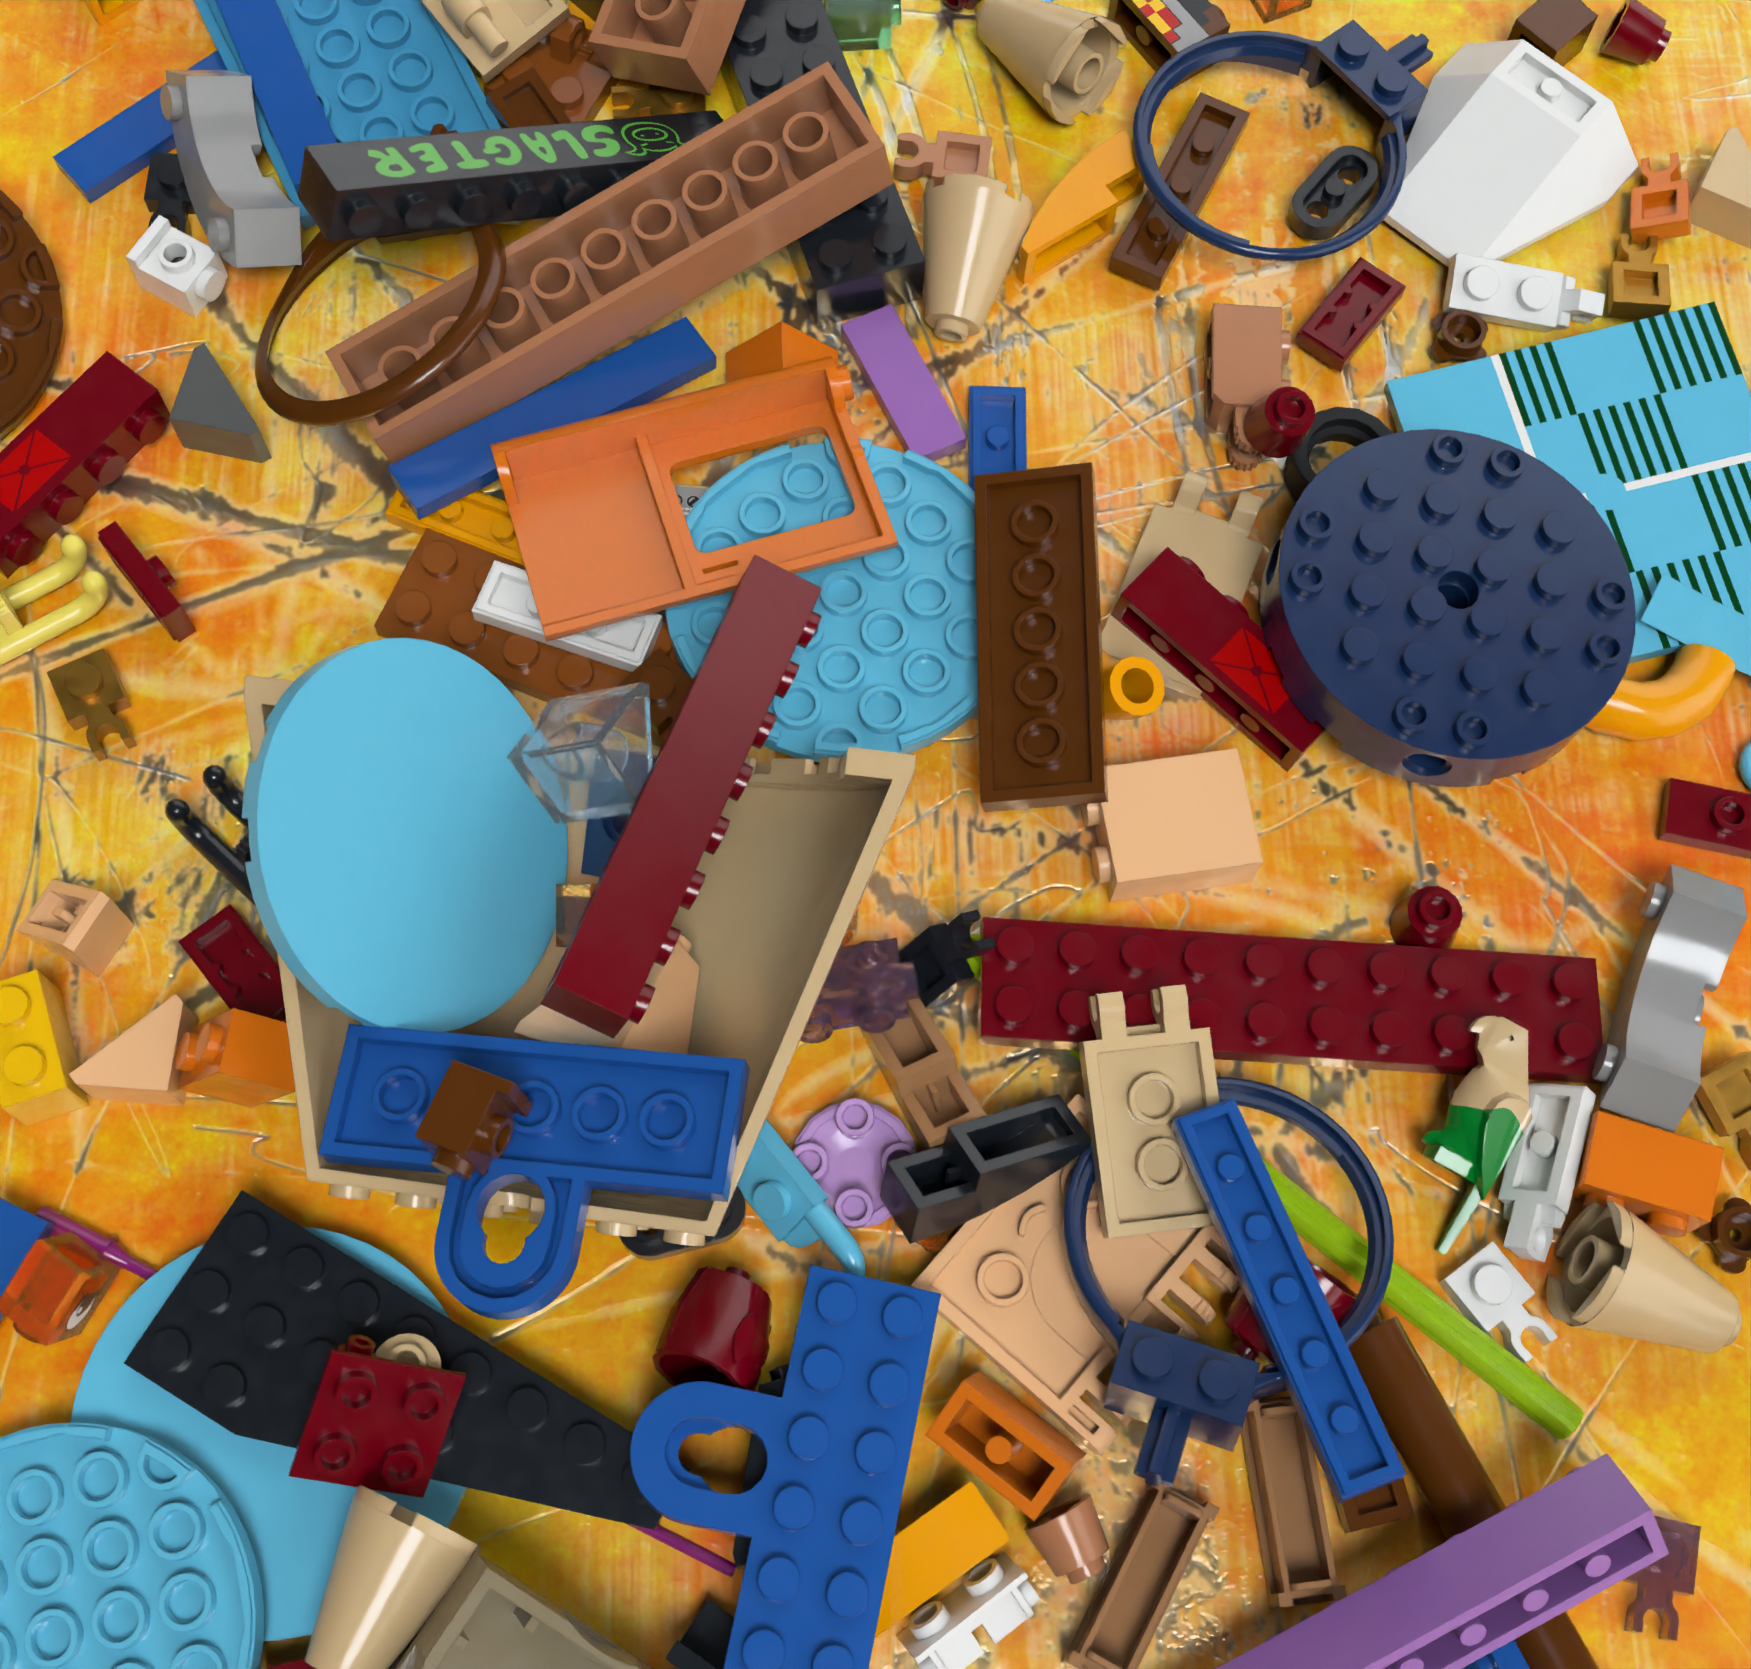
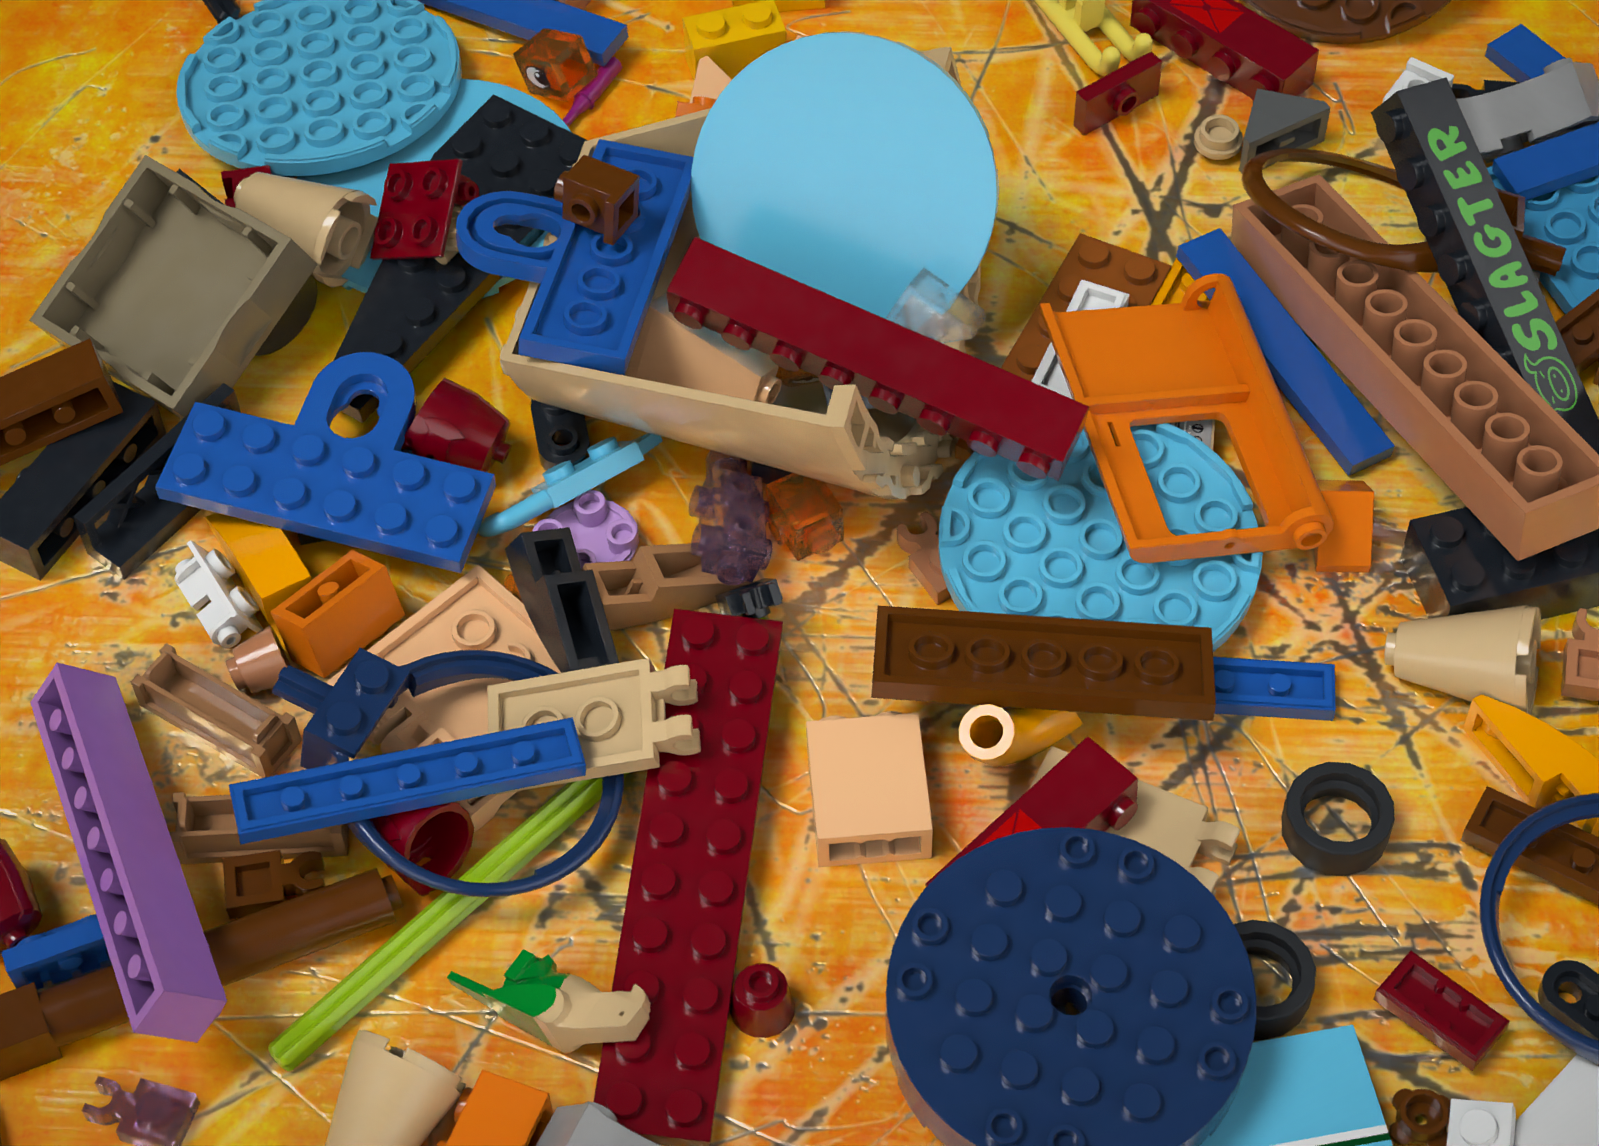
camera: 100 degrees right, 15 degrees down
pearl gold plate [47,648,137,762] -> none
medium lavender tile [841,304,967,461] -> none
nougat hinge [1204,303,1291,472] -> none
dark red hat [1244,386,1315,459] -> none
white plate [1438,1241,1558,1364] -> none
white hinge [1498,1082,1596,1262] -> none
none -> tan plate [1194,115,1243,160]
none -> black tyre [1281,762,1395,876]

